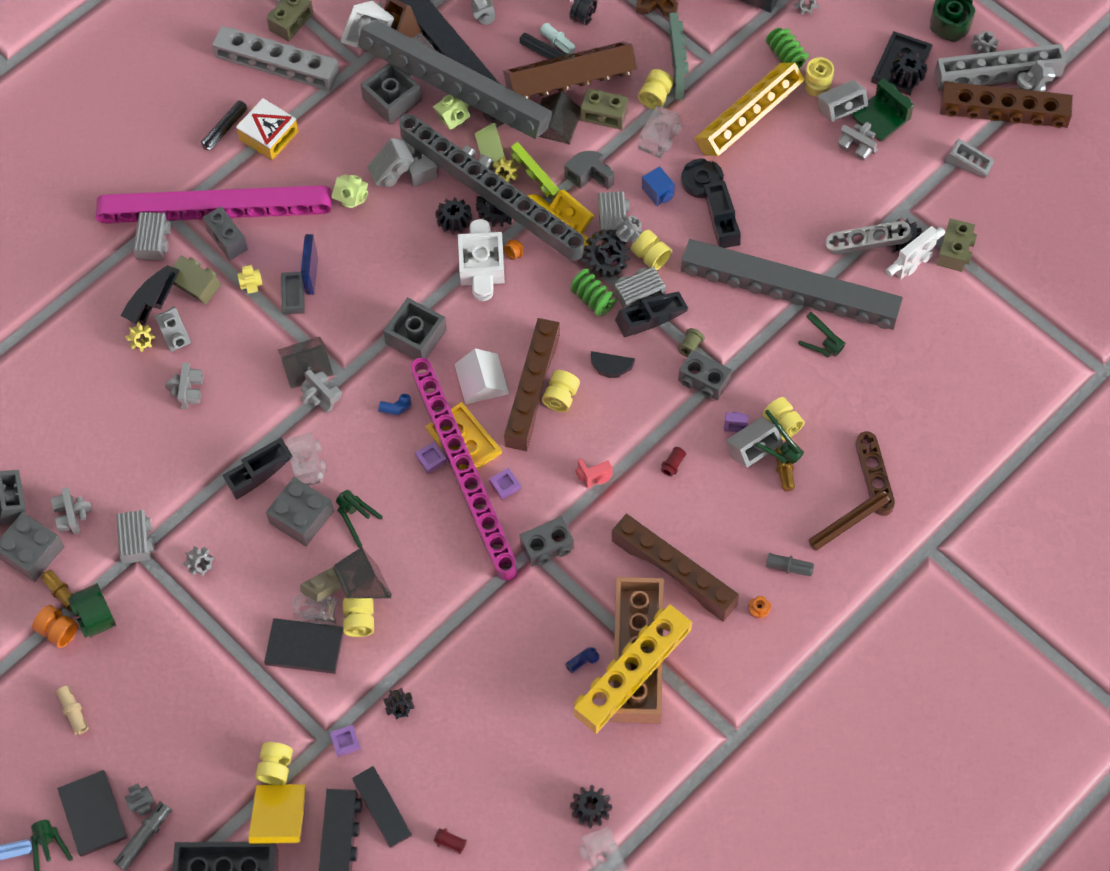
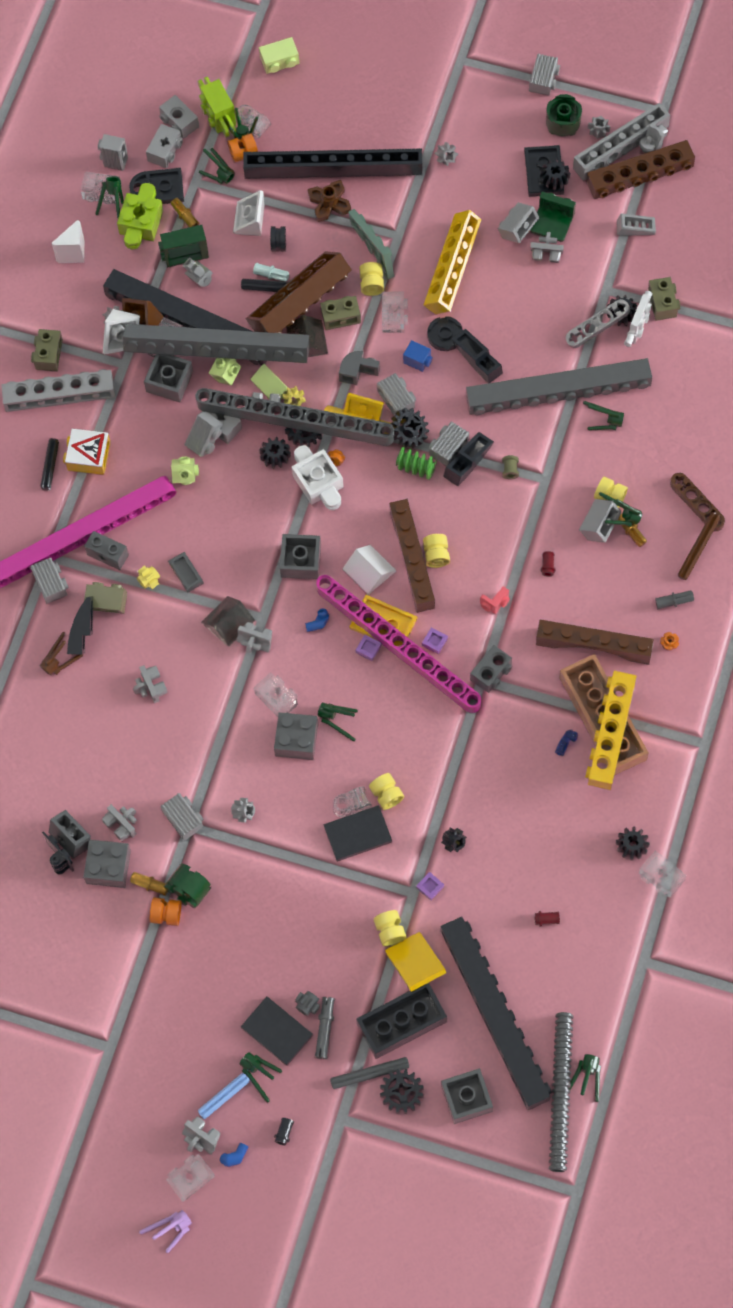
camera: 25 degrees left, 5 degrees up
tan pin [55,686,89,735] -> none
light yellow gear [125,322,155,352] -> none
light grey hips [154,306,191,352] -> none
black slope [222,437,293,500] -> none
dark tan plate [300,566,351,602] -> none
clear blue tile [301,234,318,295] -> none
clear smoke slope [333,547,392,598] -> none
black slope [352,766,412,848] -> none
lime wing [511,141,560,199] -> none
black tile [591,351,635,378] -> none
light grey gear [615,215,643,243] -> none
light yellow wheel [631,230,672,270] -> none
dark grey brick [678,350,732,401] -> none
medium lavender plate [724,412,749,432] -> none
bright green piece [765,27,809,69] -> none
light yellow wheel [804,57,834,97] -> none
none -> reddish brown plant [39,632,83,675]

